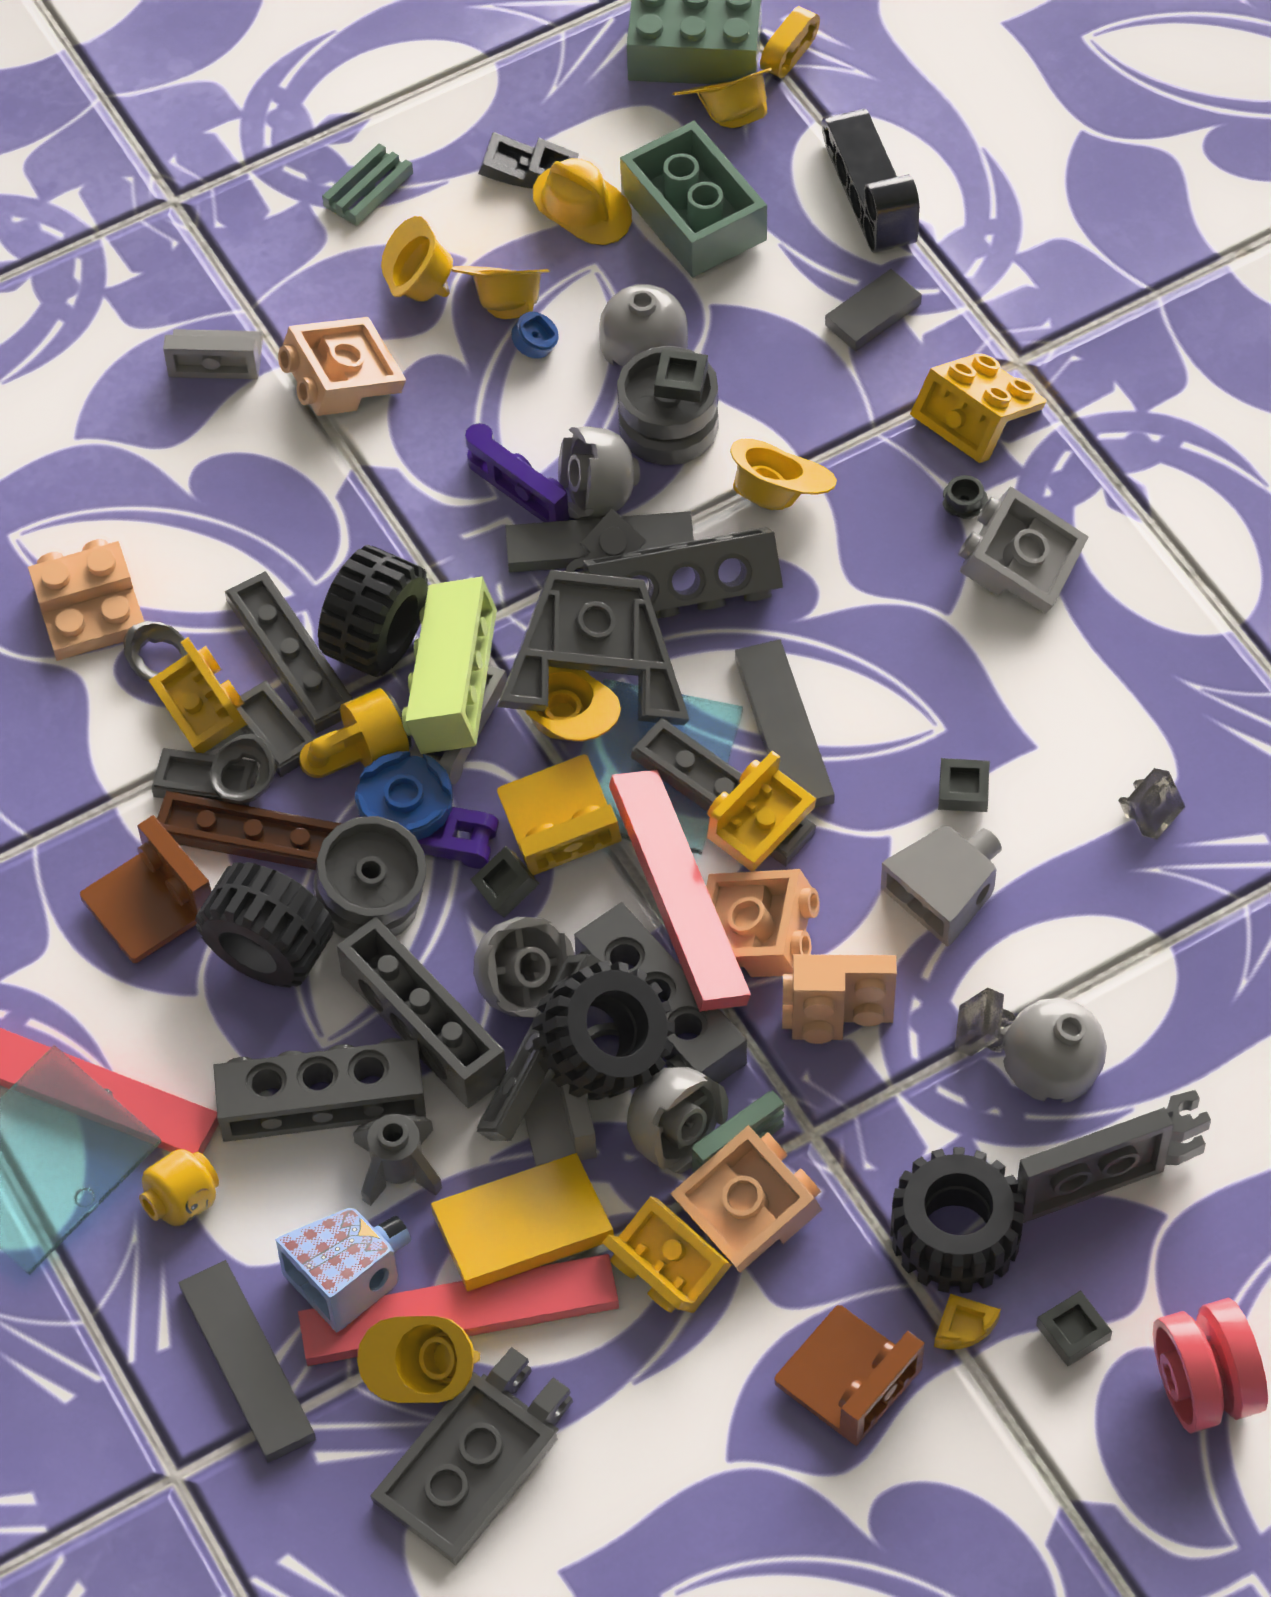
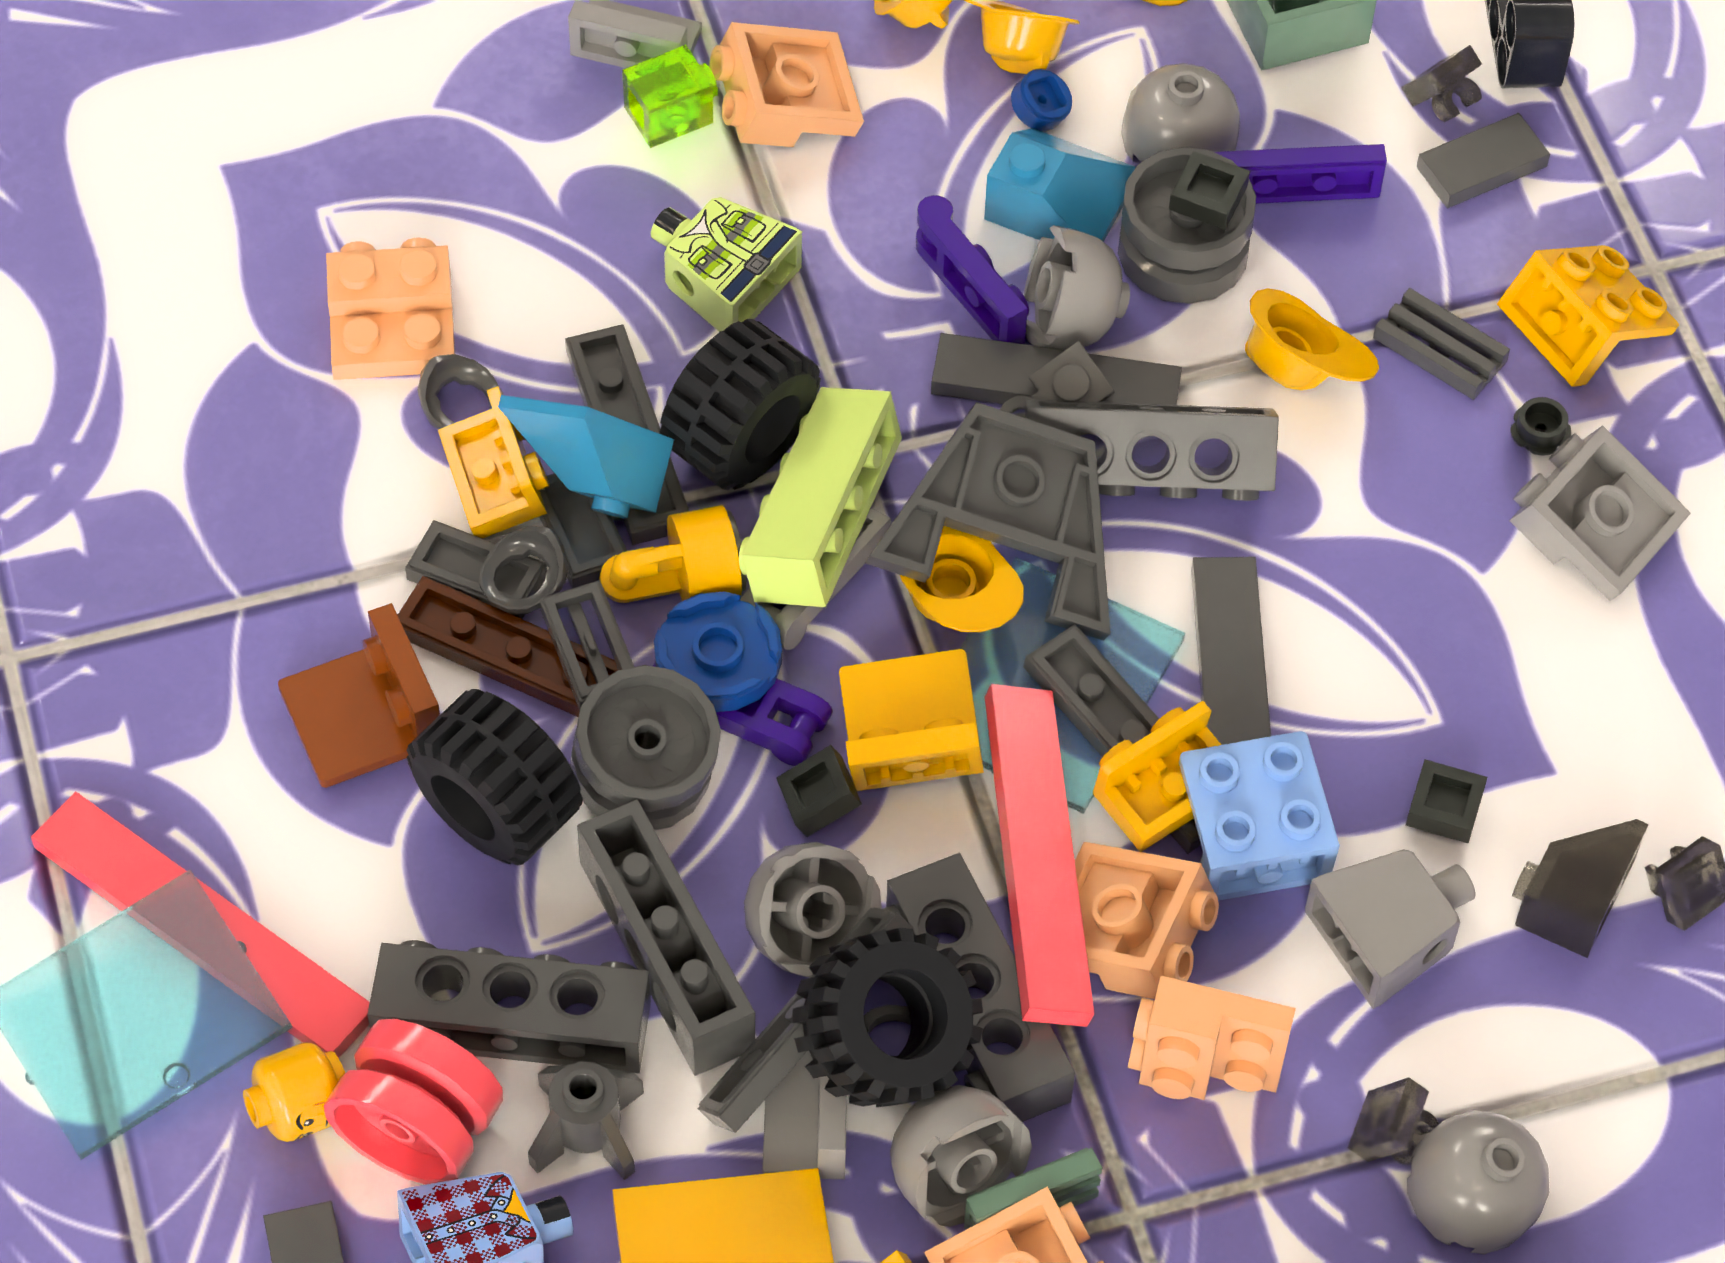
camera: 10 degrees right, 0 degrees up
none -> coral wheel [324,1019,503,1185]
none -> dark azure slope [498,395,674,518]
none -> dark grey tile [539,580,634,711]
none -> clear neon green brick [622,45,718,148]
none -> yellowish green torso [651,197,802,332]
none -> dark azure slope [984,128,1136,242]
none -> light blue bracket [1179,731,1340,901]
none -> dark purple tile [1215,144,1387,204]
none -> dark grey tile [1373,288,1510,400]
none -> clear smoke tile [1401,45,1483,122]
none -> clear smoke slope [1512,819,1649,958]

